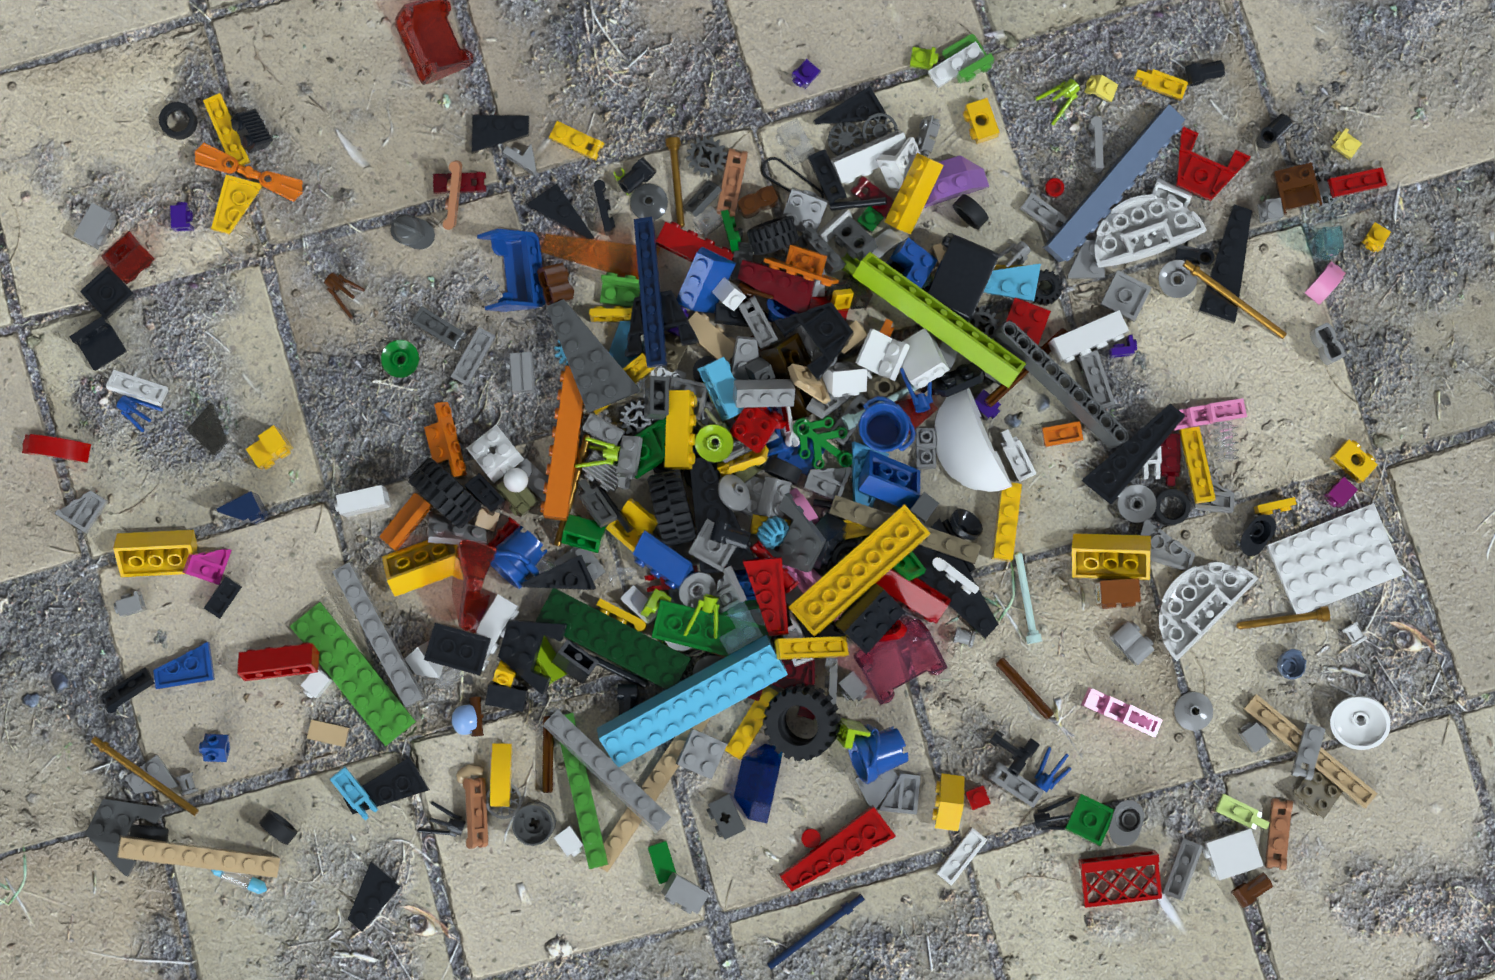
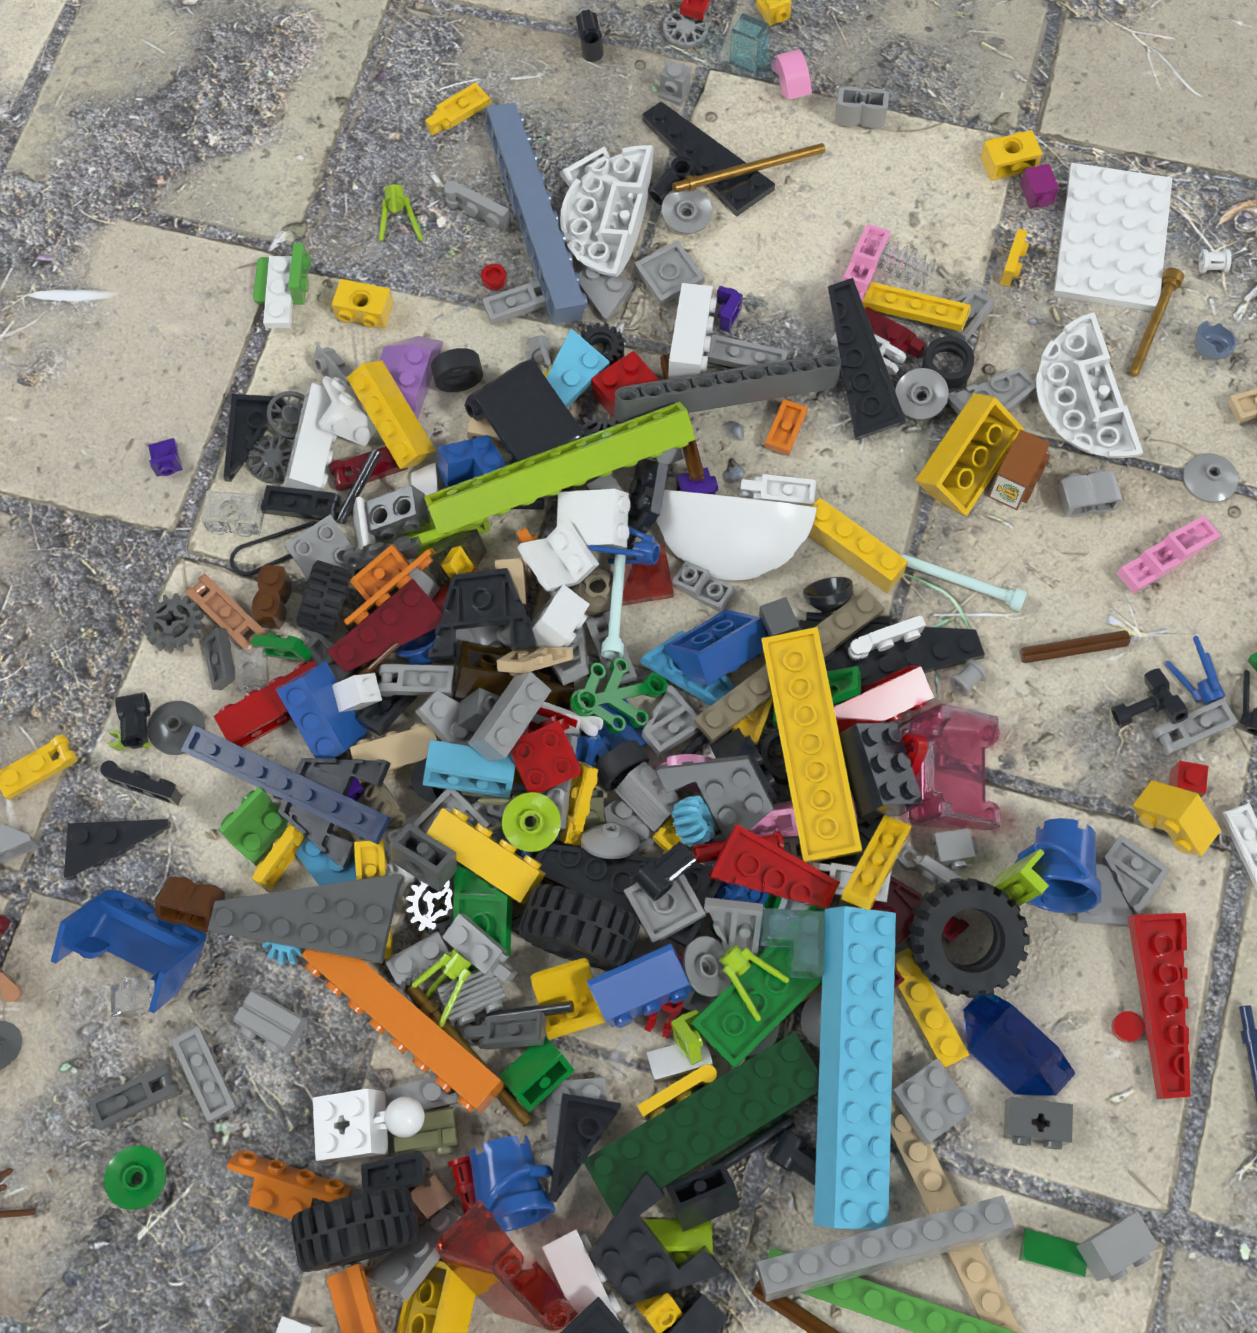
camera: 55 degrees left, 15 degrees down
clear orange wing [541,233,660,280] -> none
pearl gold piece [665,137,685,228] -> none
green plate [857,207,884,233] -> none
blue piece [859,396,915,452] -> none
lime bracket [910,47,939,70] -> none
light yellow bracket [1084,75,1118,102] -> none
red wing [1176,126,1251,202] -> none
black piece [1185,60,1225,86] -> none
black piece [1240,514,1276,556] -> none
reddish brown piece [1273,162,1323,215] -> none

